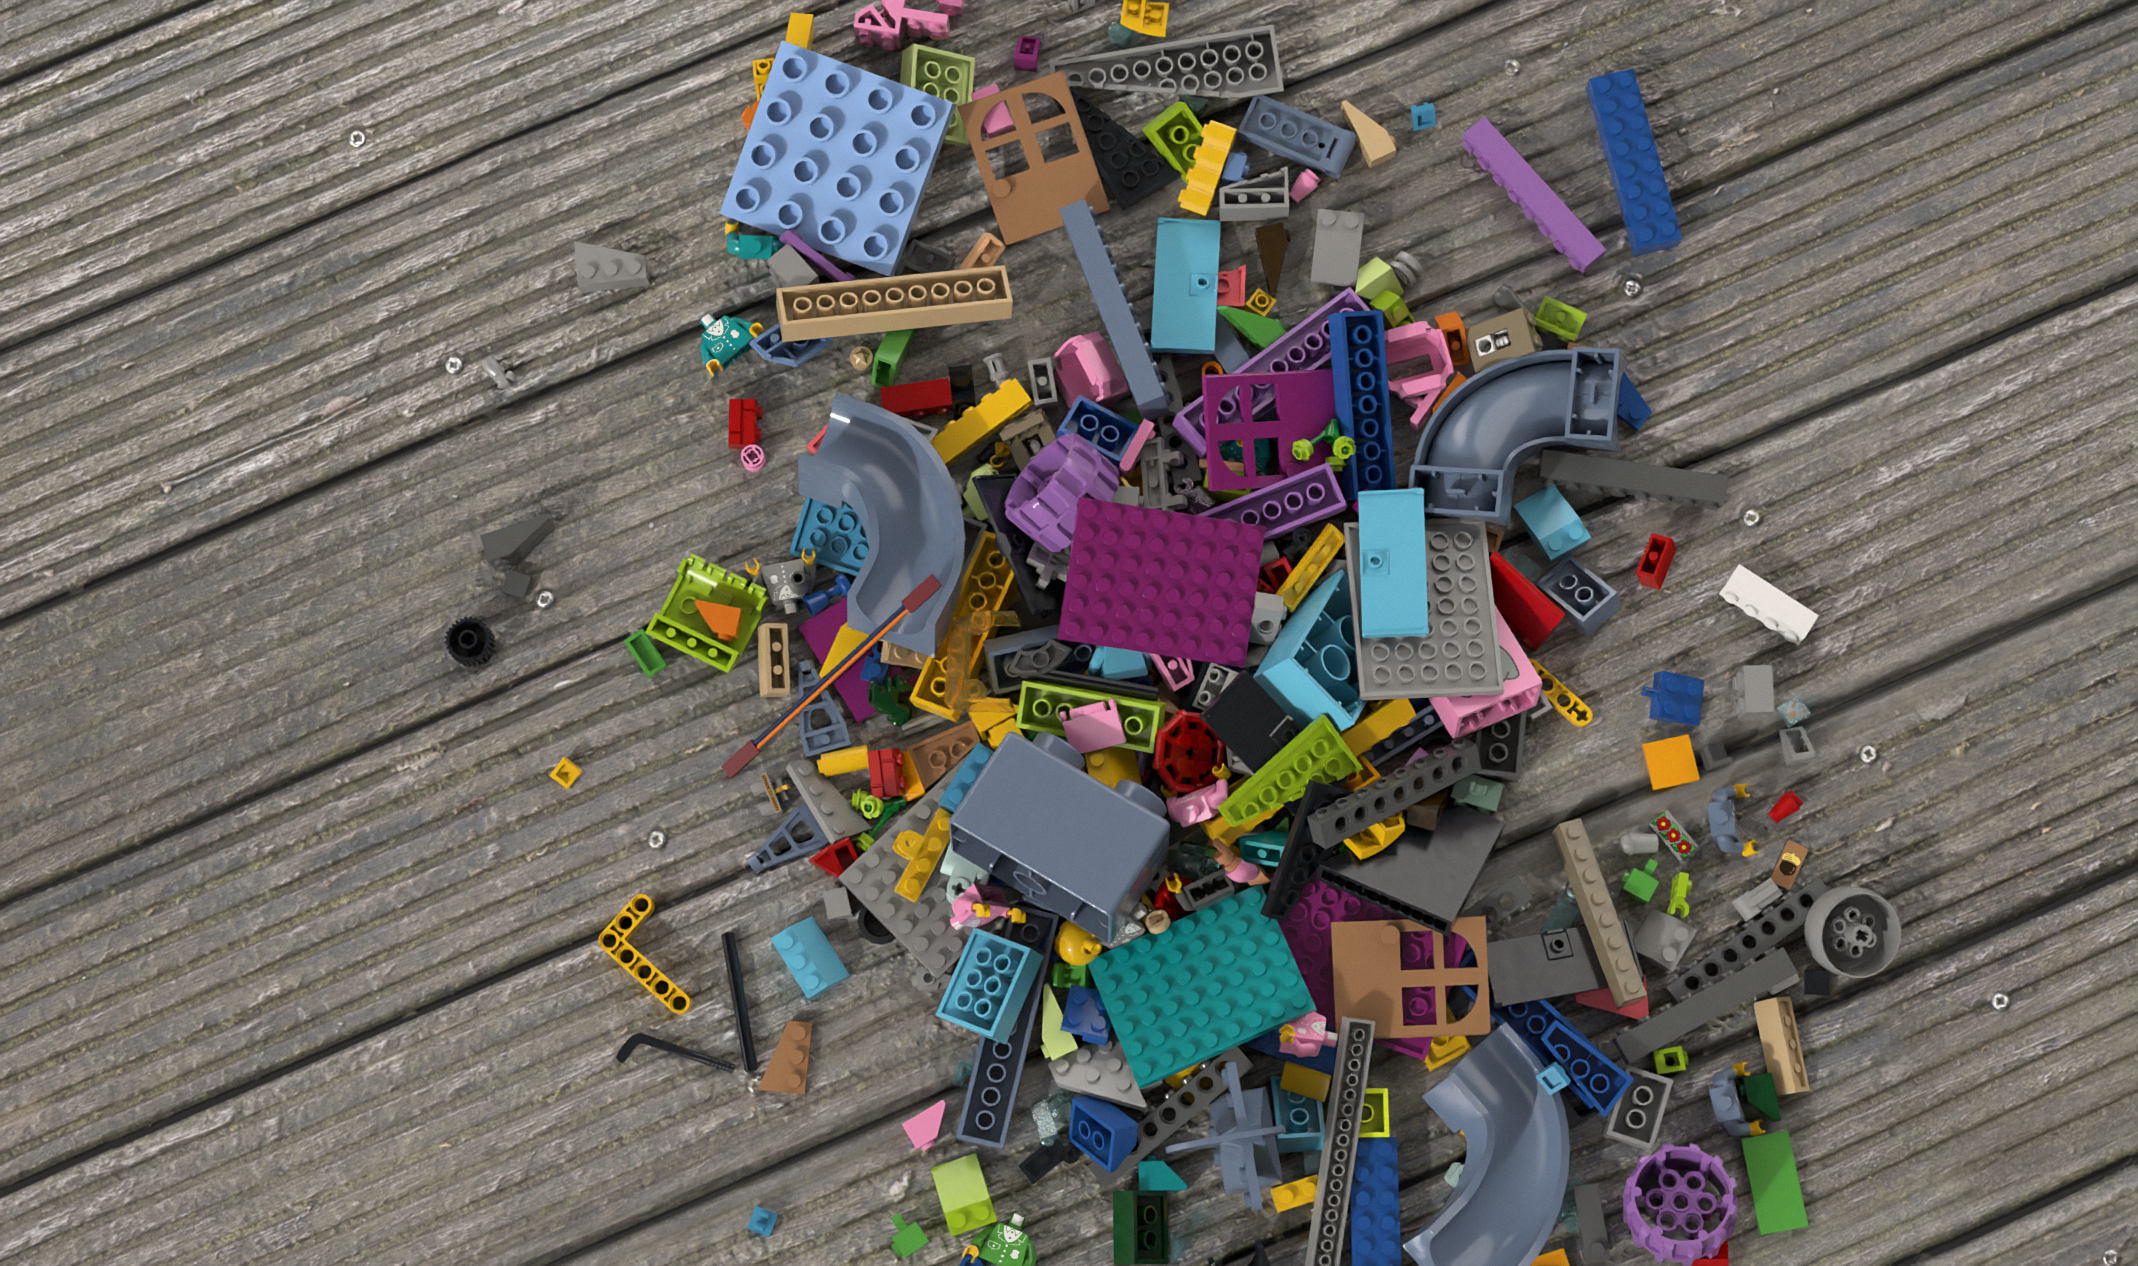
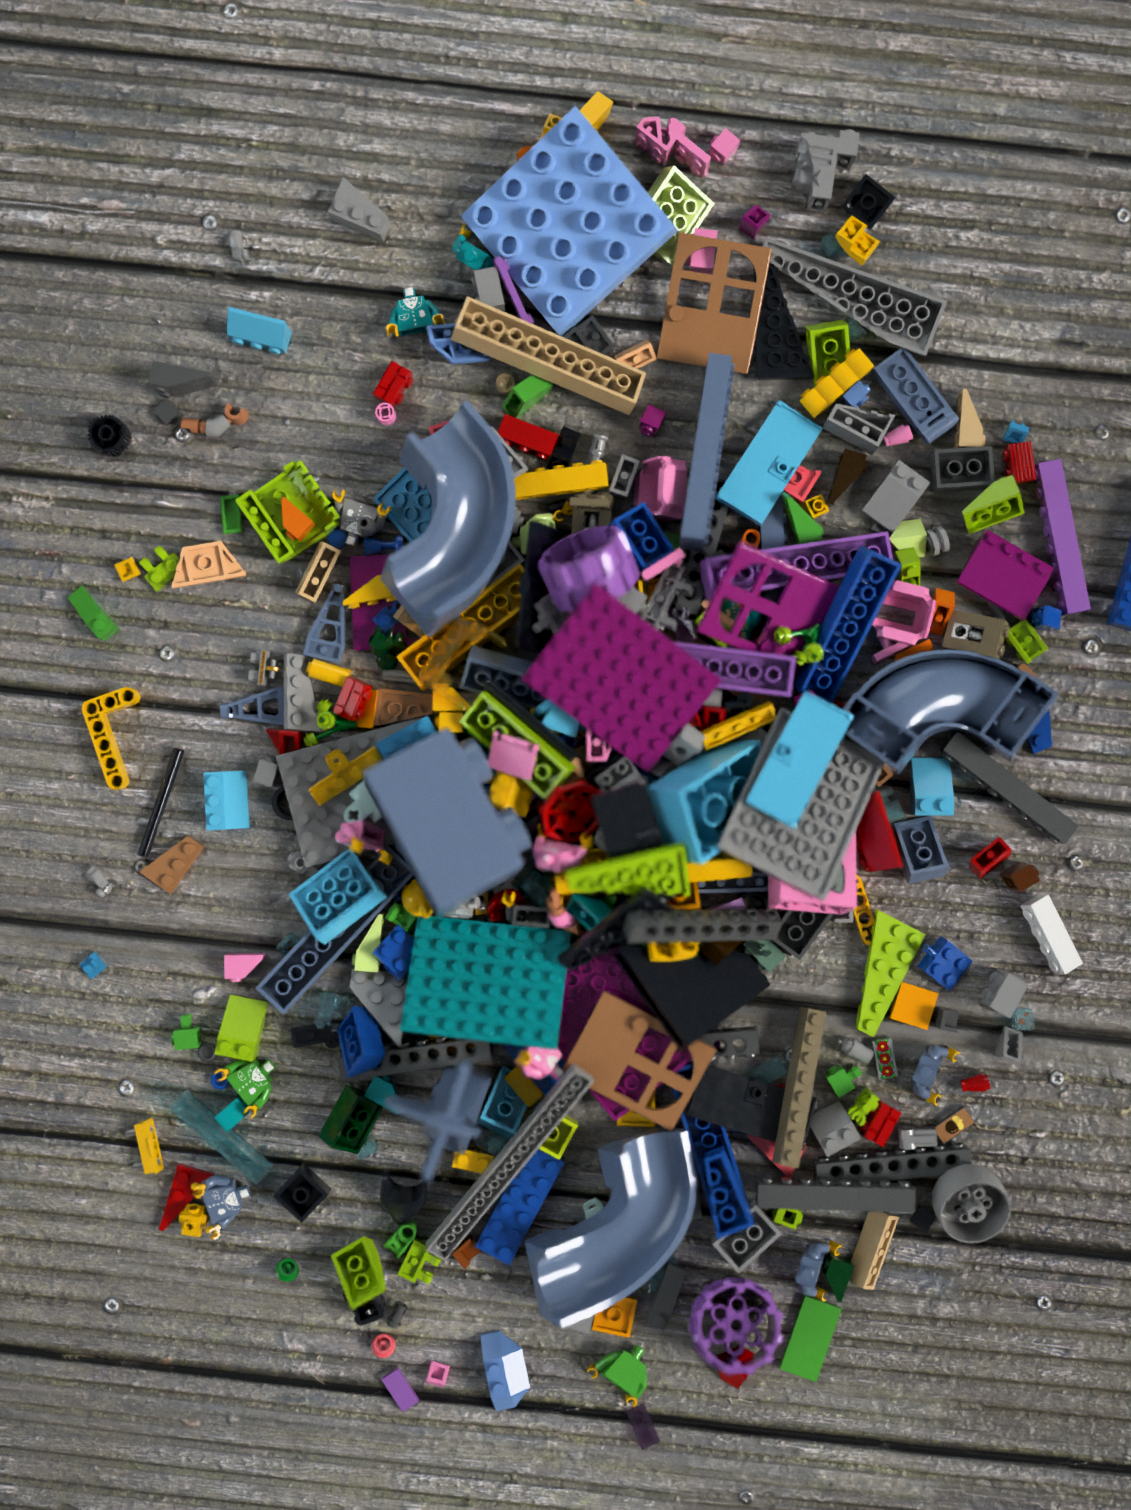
camera: 25 degrees right, 10 degrees up
black piece [616,1033,736,1074] -> none
piece [721,574,942,778] -> none
dark grey tile [1008,639,1072,676] -> none
tan tile [1145,910,1171,934] -> none
dark azure tile [1535,1062,1571,1095] -> none
none -> bright green slope [68,585,120,641]
none -> light grey arm [86,866,112,898]
none -> lime plate [139,545,180,592]
none -> light nougat wing [172,541,246,589]
none -> nougat piece [181,402,249,437]
none -> dark grey tile [198,1042,218,1062]
none -> medium azure slope [227,307,292,355]
none -> blue tile [328,529,347,549]
none -> magenta slope [638,405,666,438]
none -> lime wing [855,909,926,1037]
none -> red brick [860,1099,902,1147]
none -> dark grey brick [929,446,995,492]
none -> magenta slope [956,530,1053,621]
none -> lime slope [962,475,1025,534]
none -> reddish brown brick [1000,862,1040,892]
none -> red brick [1002,441,1036,484]
none -> blue slope [1029,605,1062,631]

